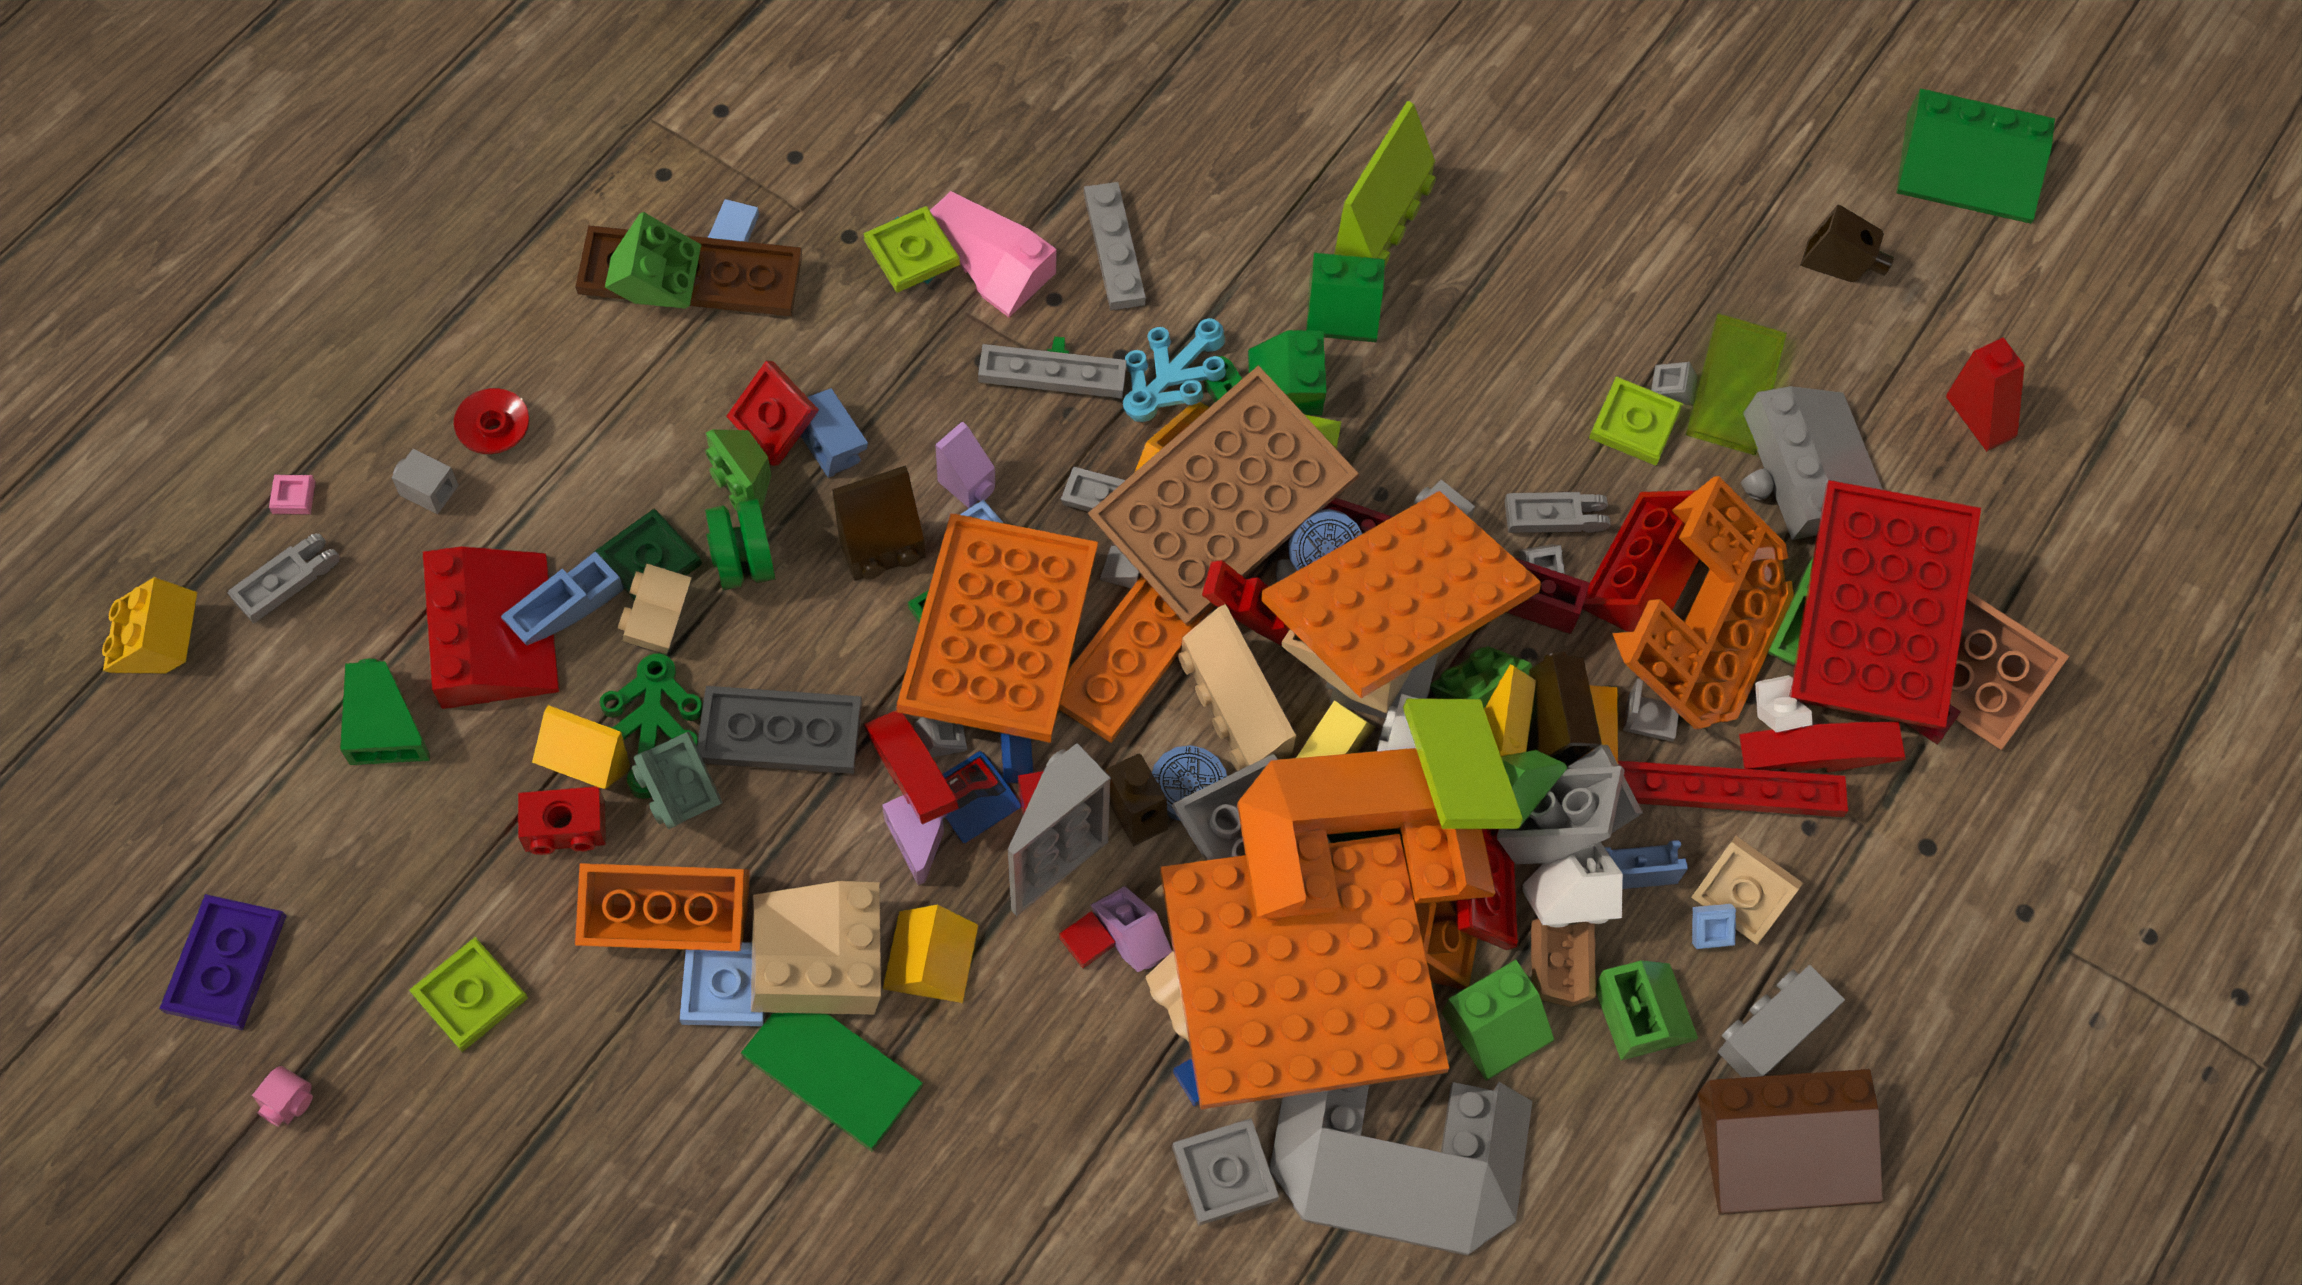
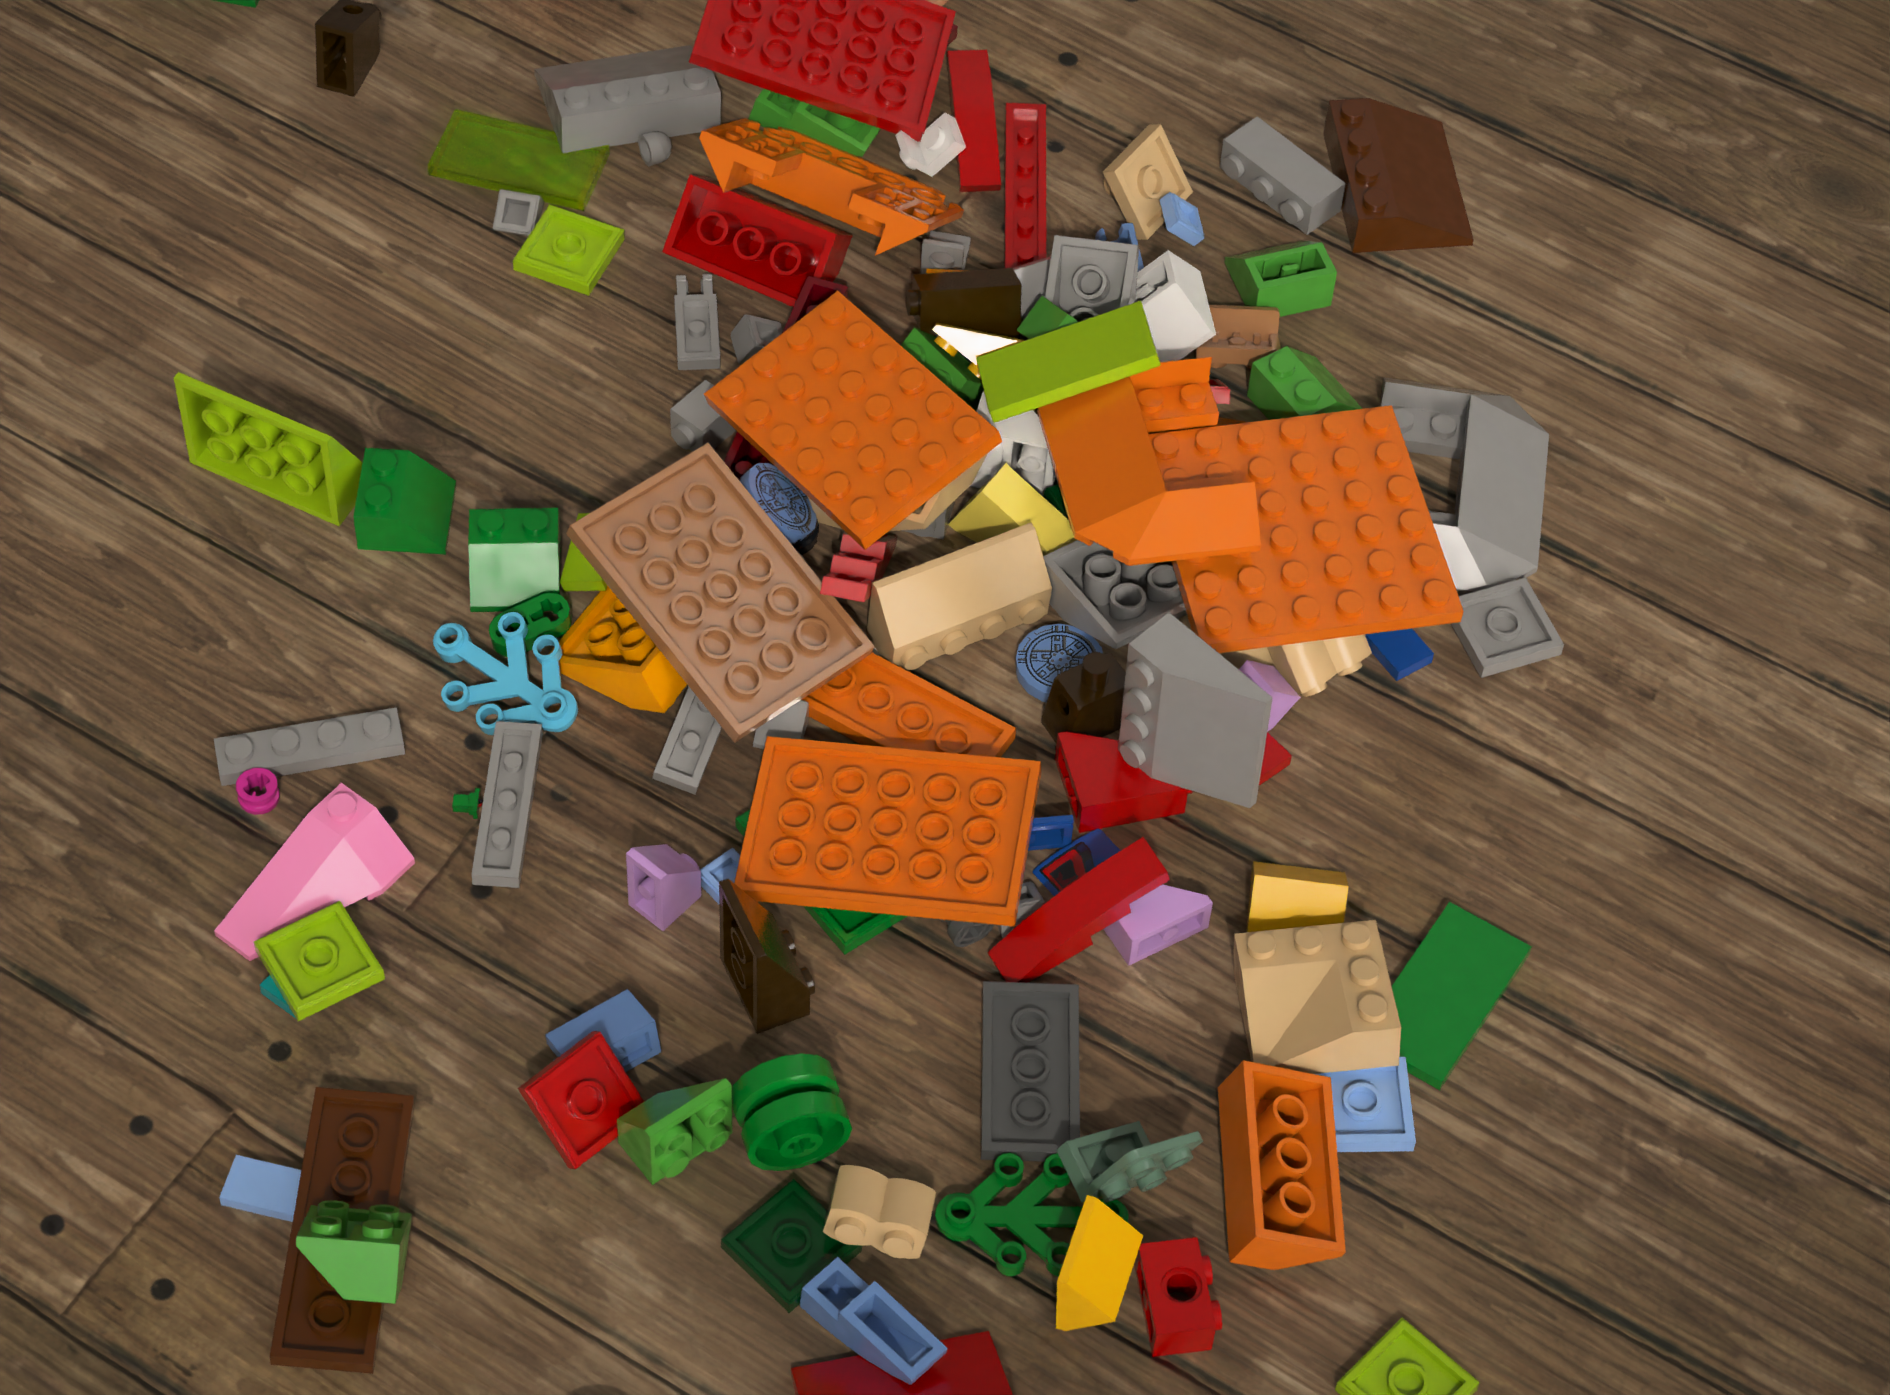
camera: 90 degrees left, 10 degrees down
none -> dark pink bush [236,768,280,815]

